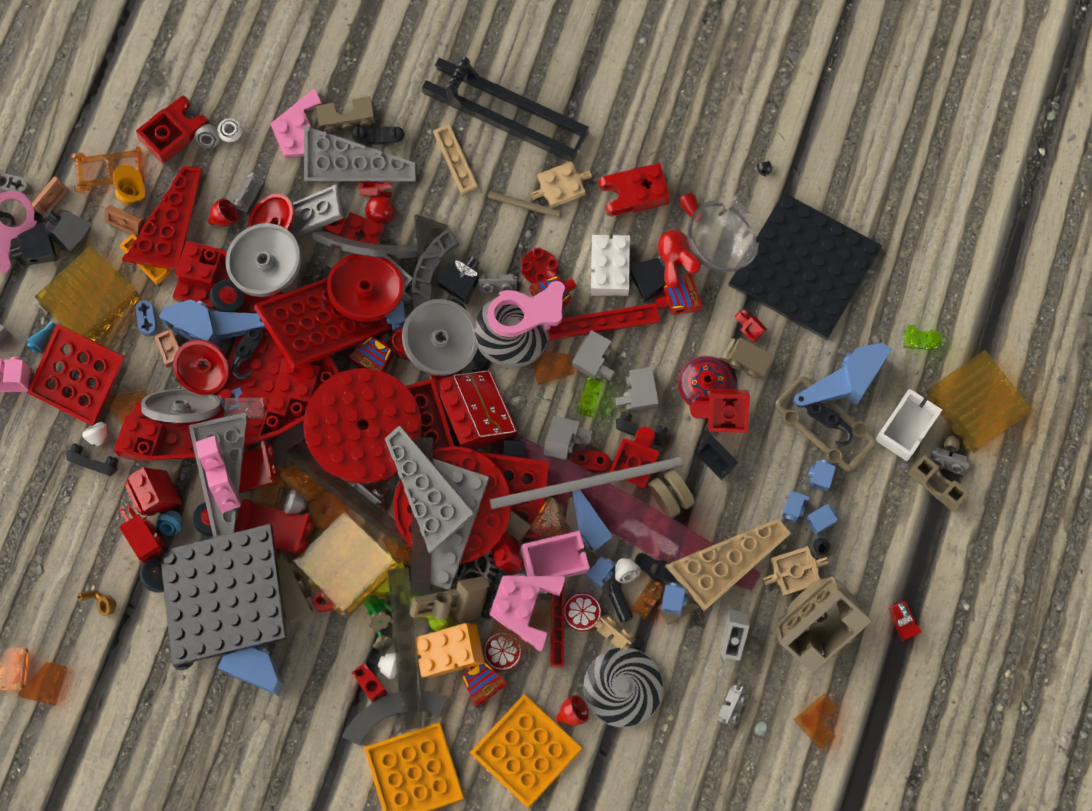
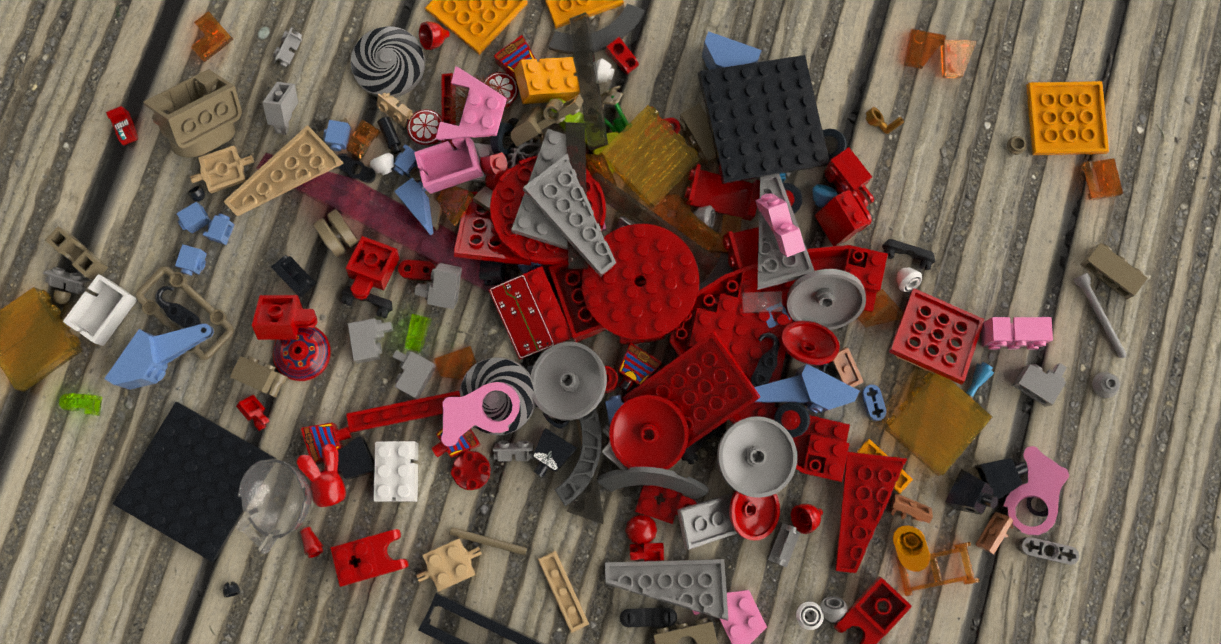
camera: 175 degrees right, 5 degrees up
light grey piece [490,457,683,509] -> none

